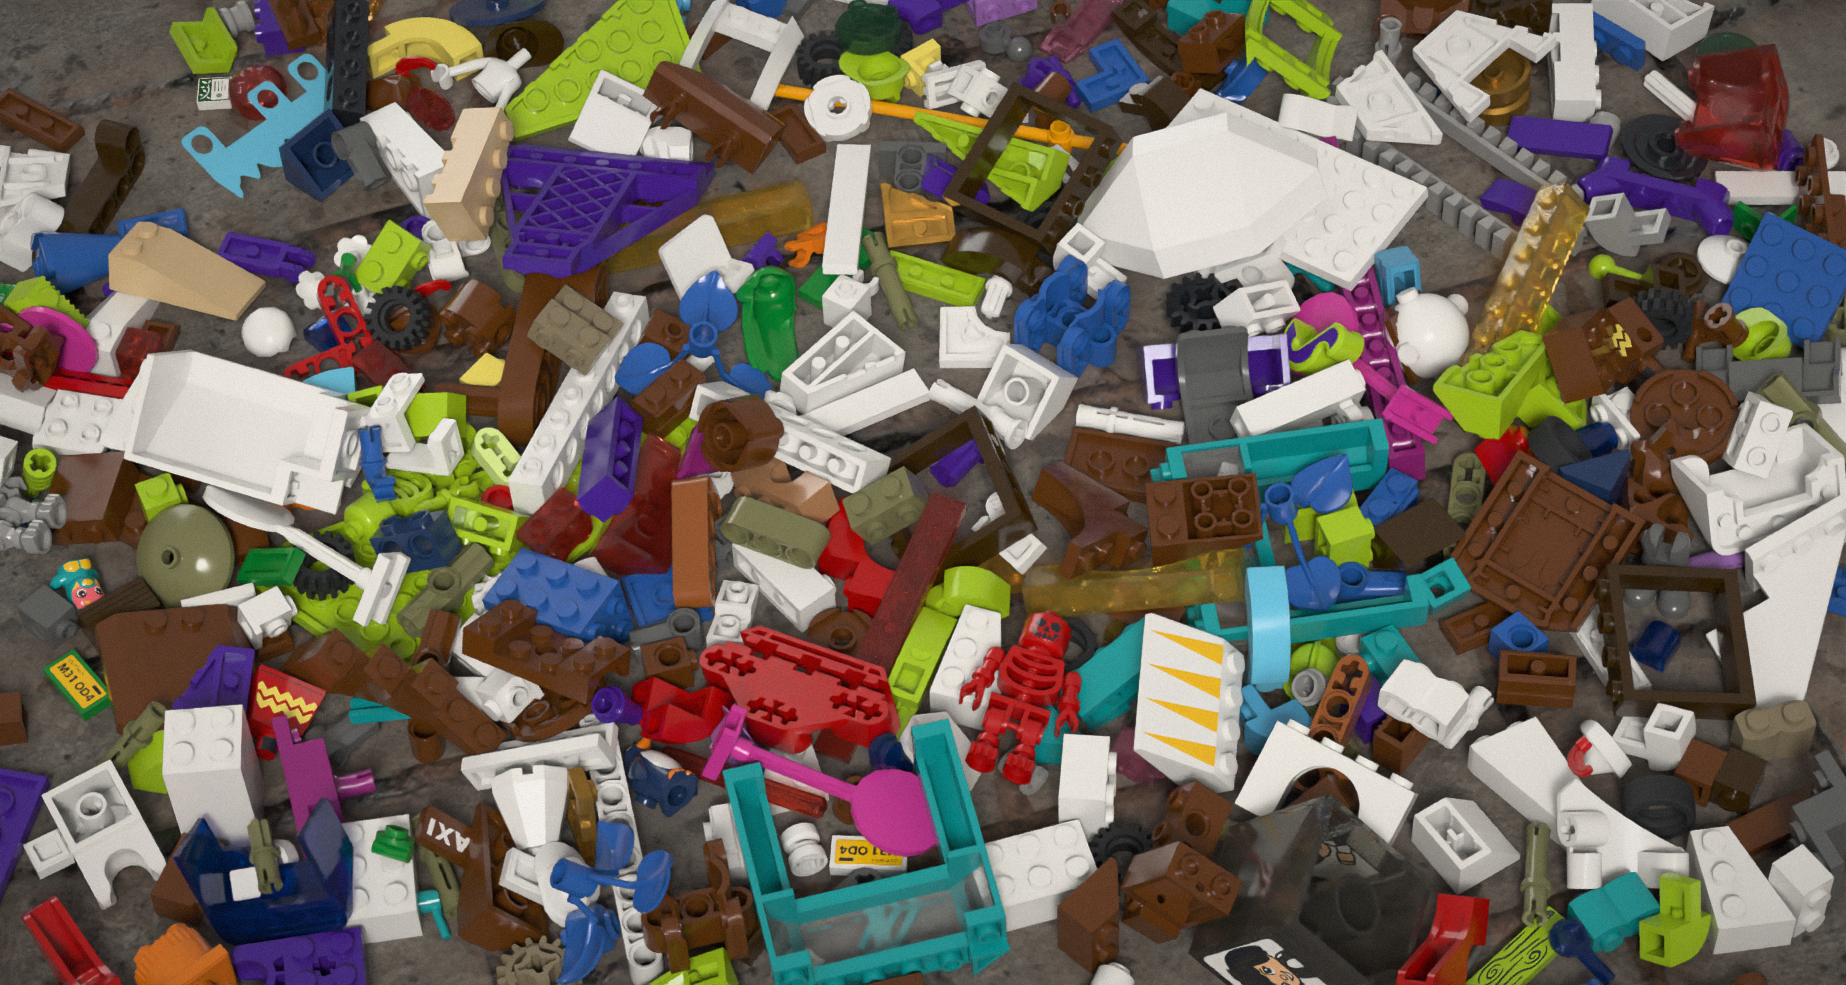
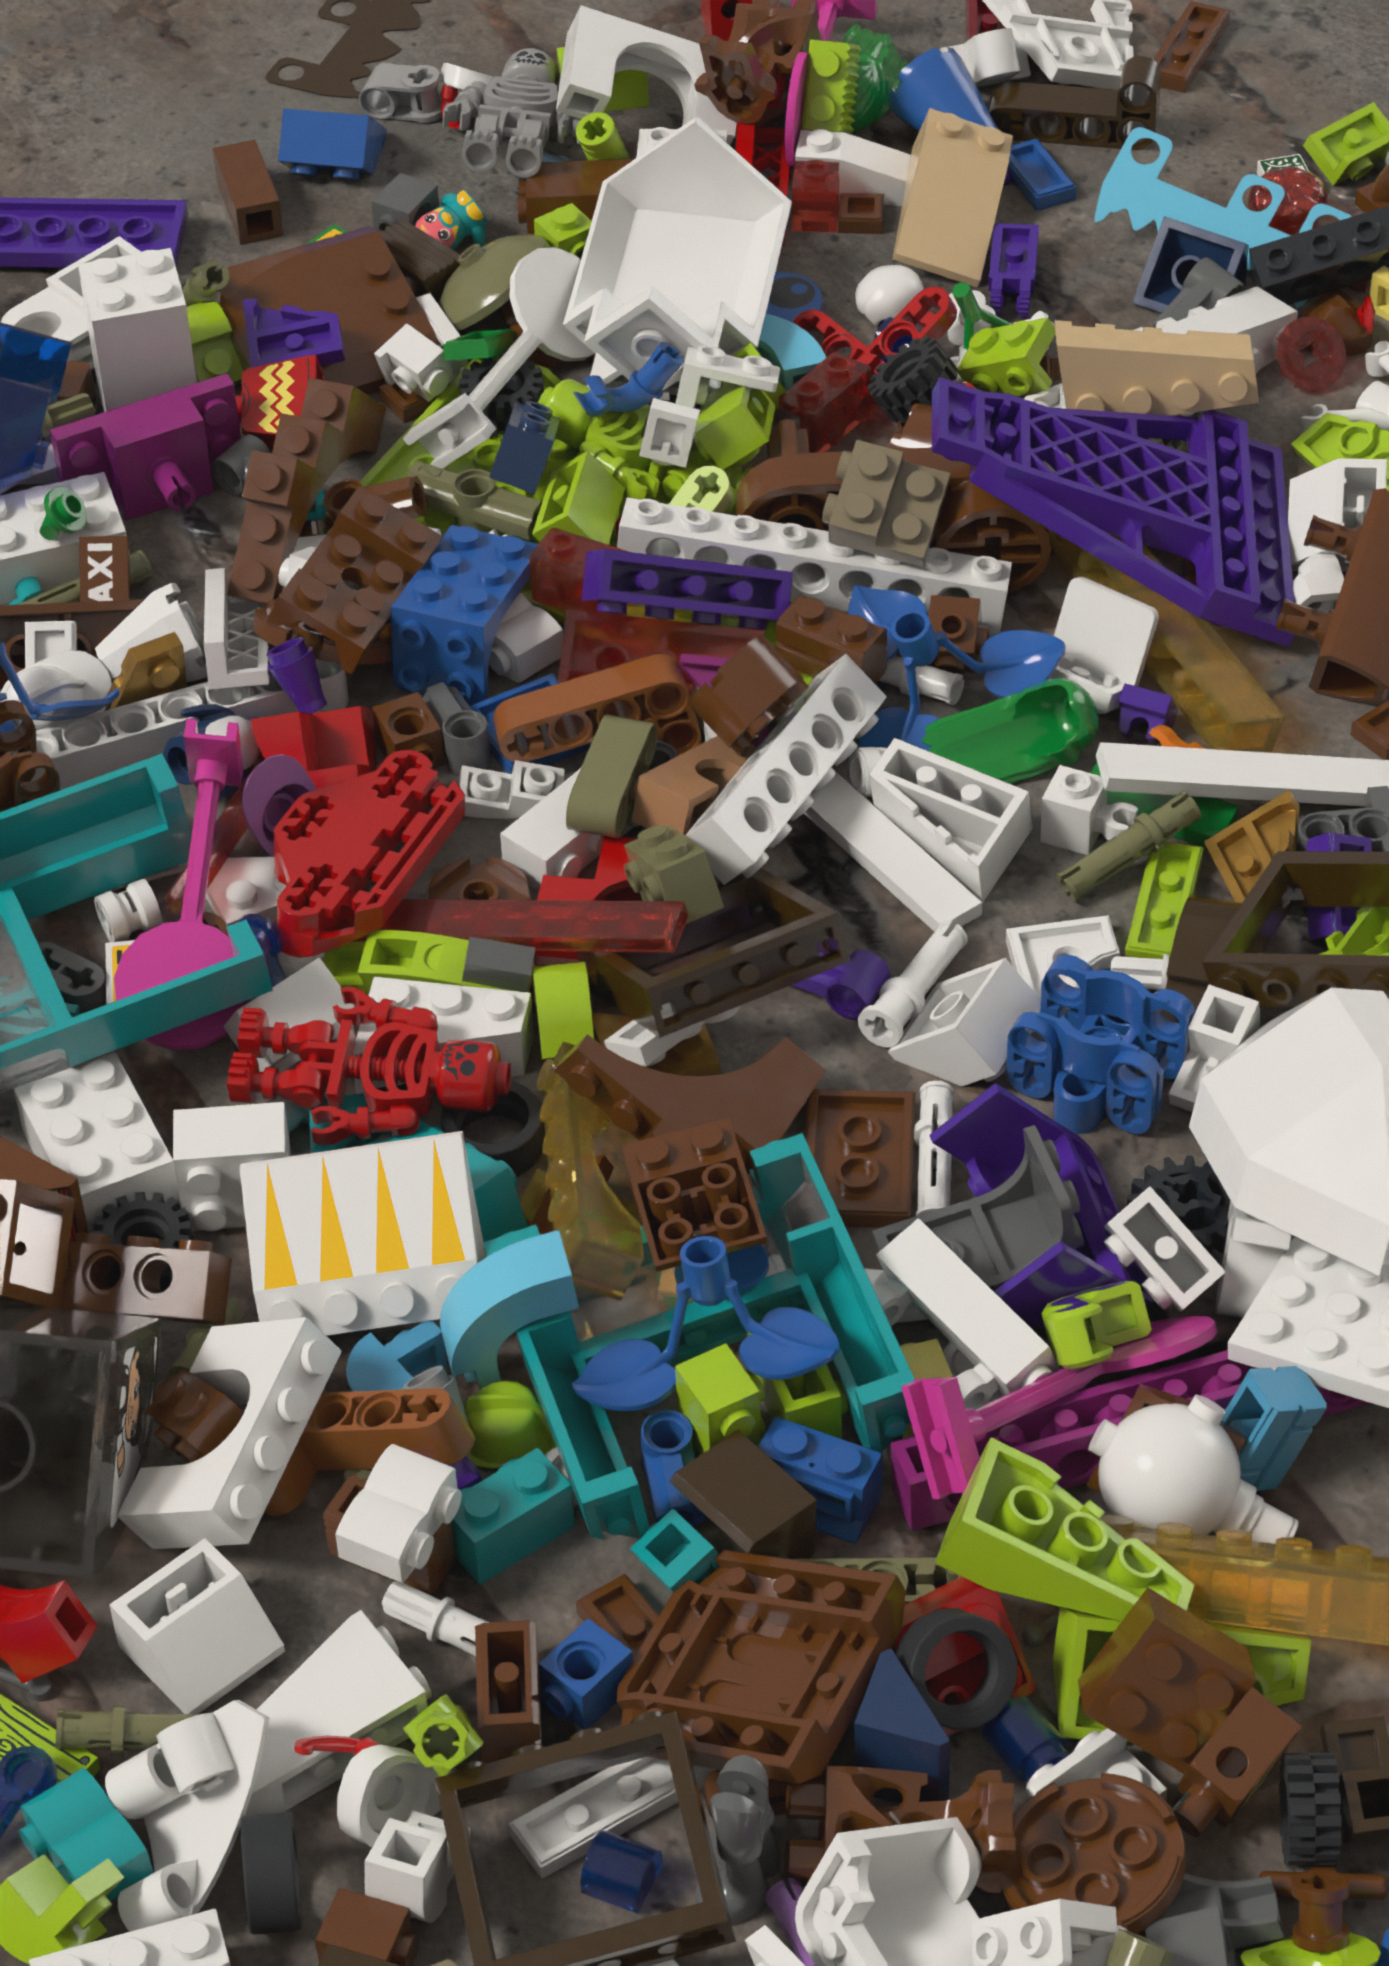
camera: 80 degrees right, 5 degrees down
none -> lime piece [402,1694,484,1777]
none -> dark grey piece [462,937,535,992]

